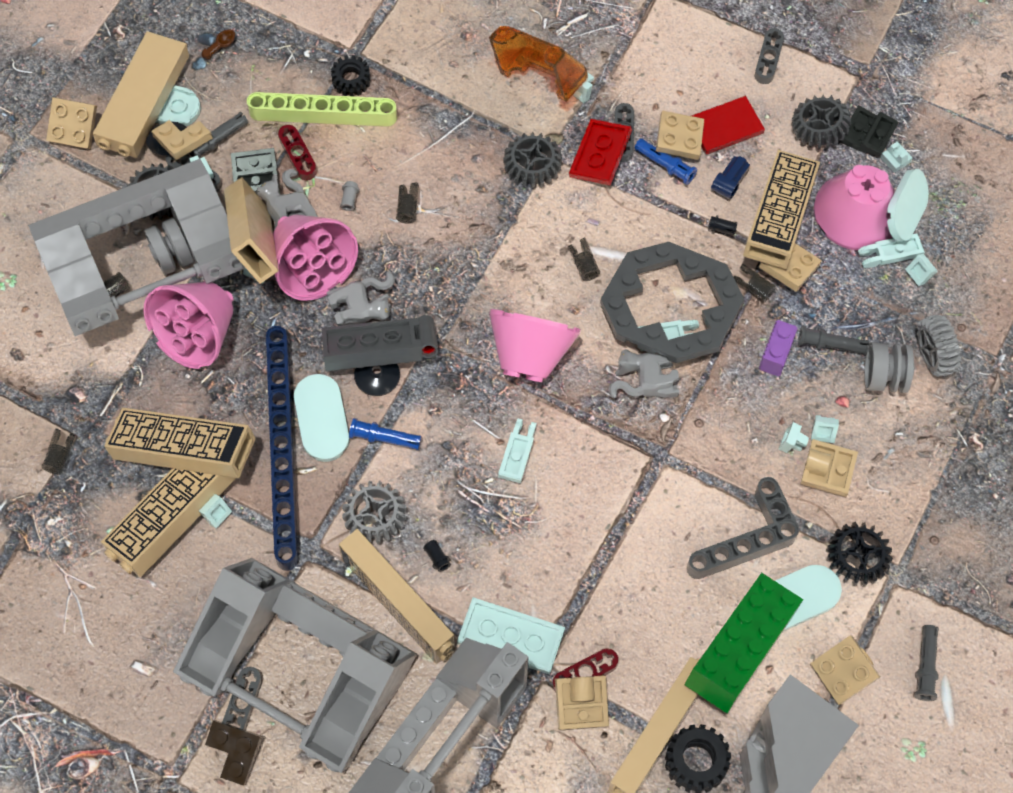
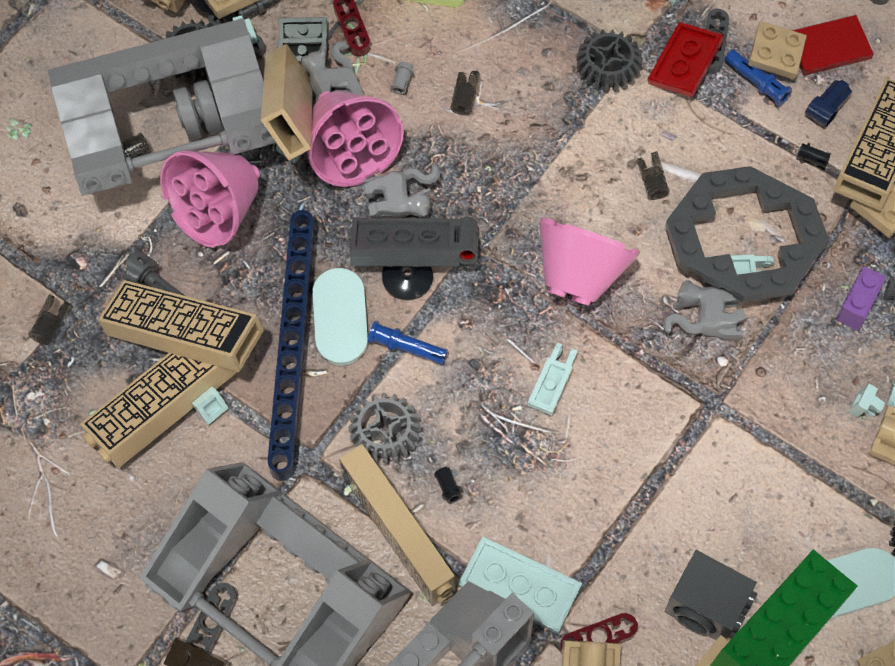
camera: 10 degrees right, 0 degrees up
dark grey beam [687,477,799,579] -> none
clear smoke hinge [734,264,776,302] -> none
none -> dark grey piece [122,250,185,296]
none -> dark grey brick [664,550,758,640]

